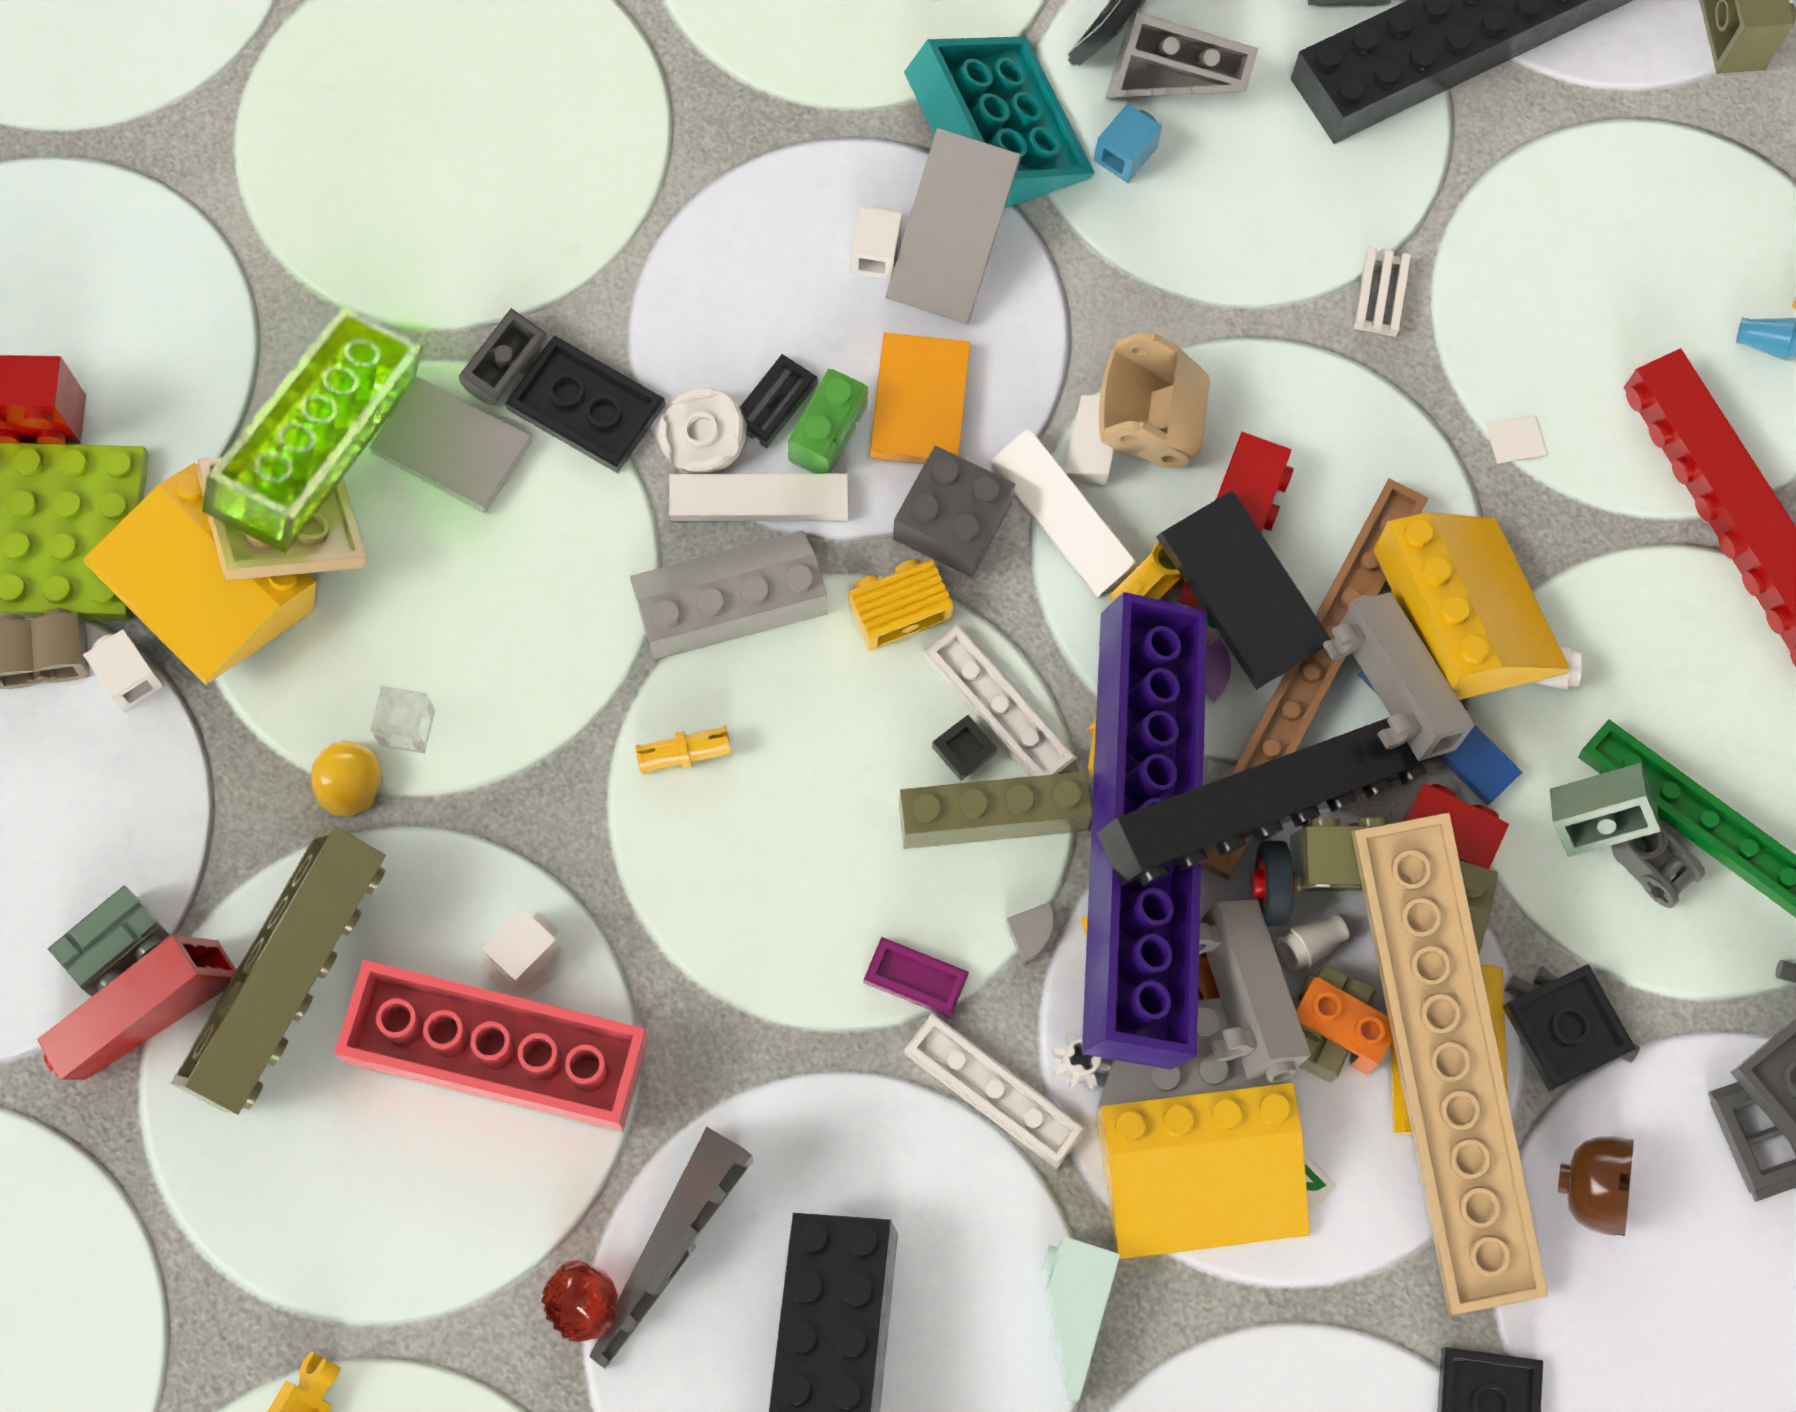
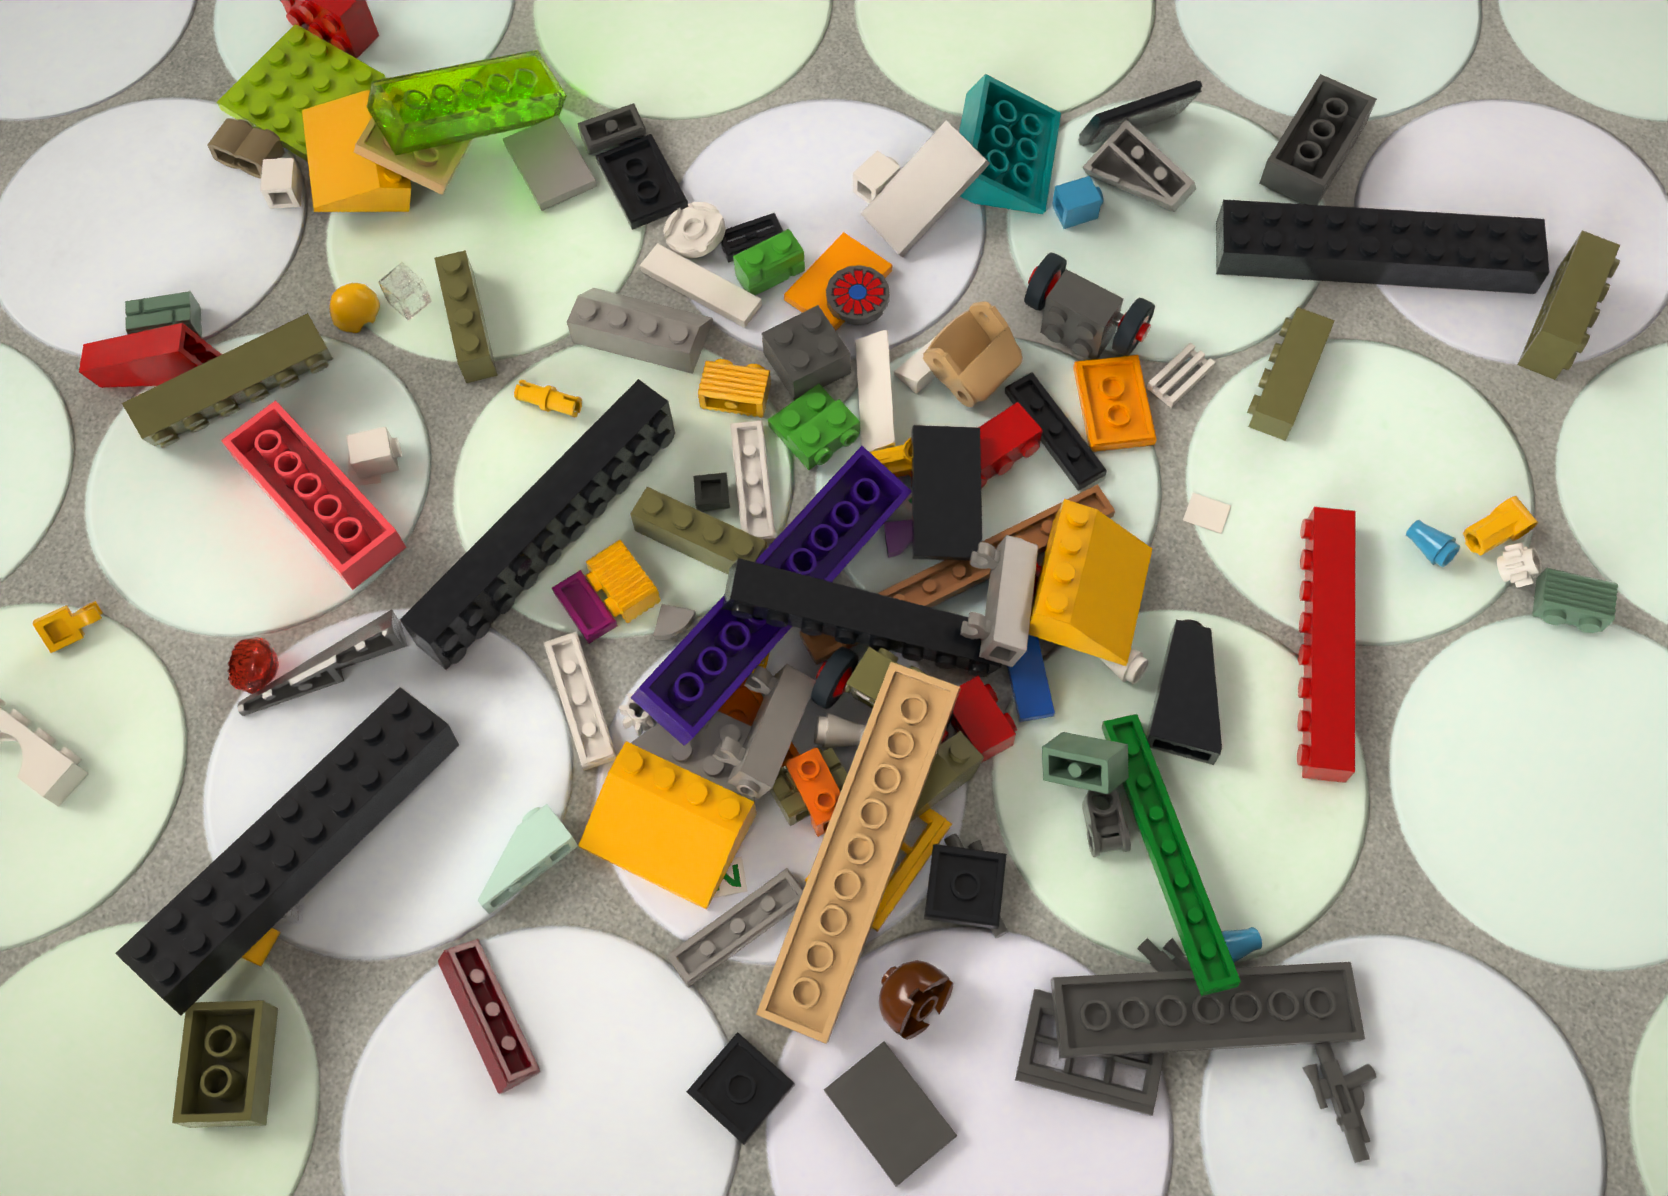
camera: 40 degrees right, 5 degrees down
none -> black brick [400,379,675,670]
none -> olive brick [434,250,498,383]
none -> yellow brick [585,540,661,623]
none -> light grey tile [666,868,803,988]
none -> bright green plate [768,384,860,470]
none -> dark grey tile [824,1041,957,1187]
none -> tile [826,265,890,325]
none -> black tile [1005,372,1107,491]
none -> dark grey brick [1024,252,1155,360]
none -> light orange tile [1073,355,1157,452]
none -> black slope [1146,619,1222,765]
none -> olive brick [1247,307,1335,441]

